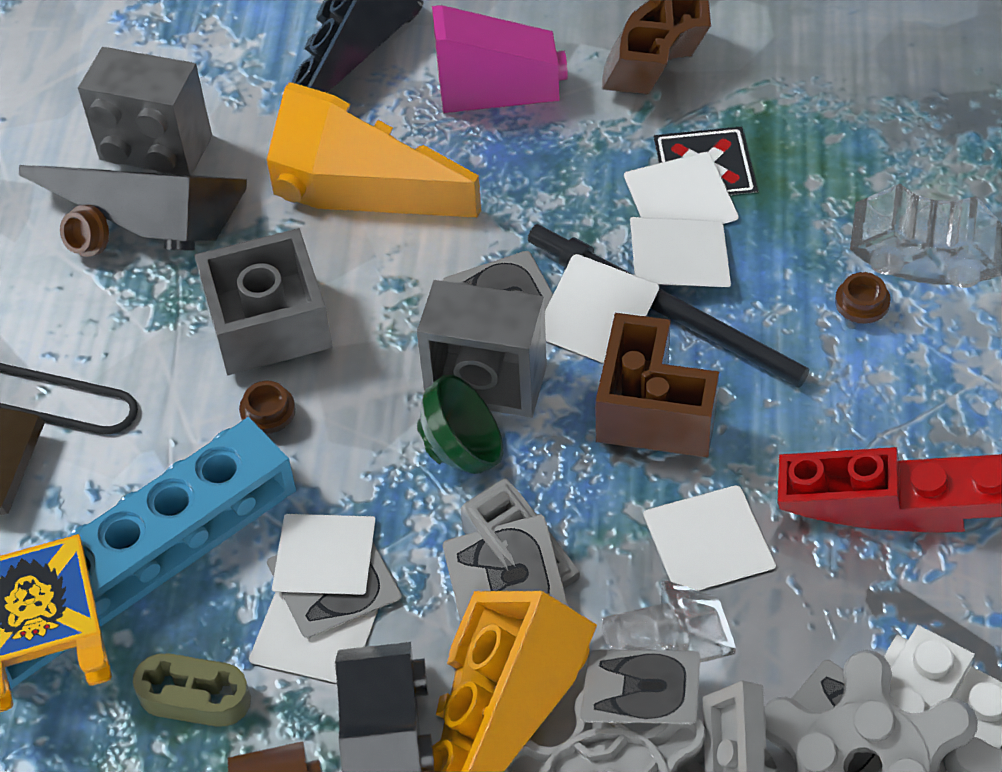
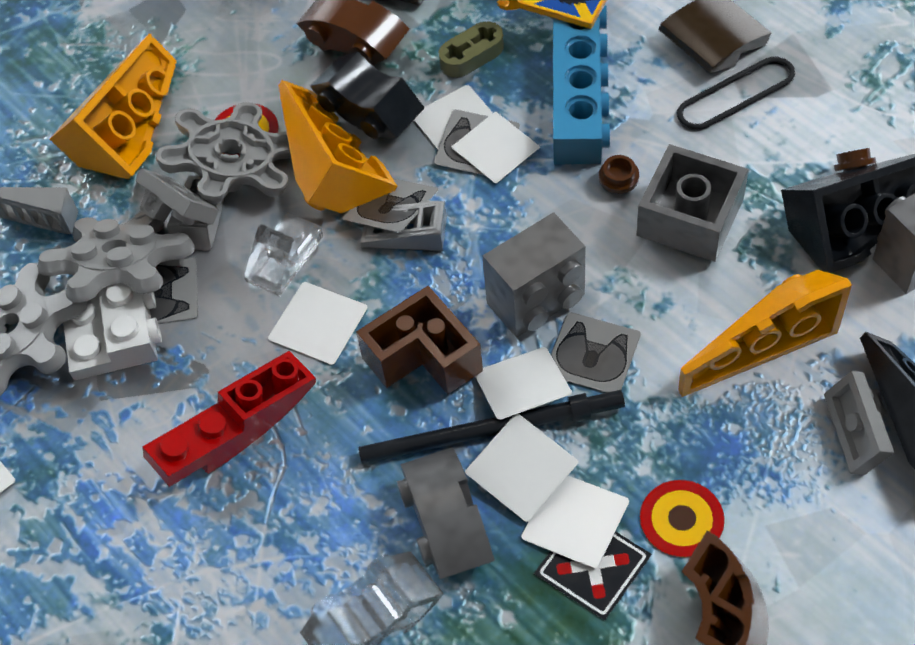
camera: 135 degrees right, 5 degrees up
dark green piece [417,374,503,474] -> none
dark pink slope [432,5,568,113] -> none
sticker [580,650,700,724] -> none
reddish brown plate [835,272,891,324] -> none
none -> flat silver brick [397,447,495,579]
none -> sticker [640,480,725,557]
none -> light grey hinge [824,371,894,475]

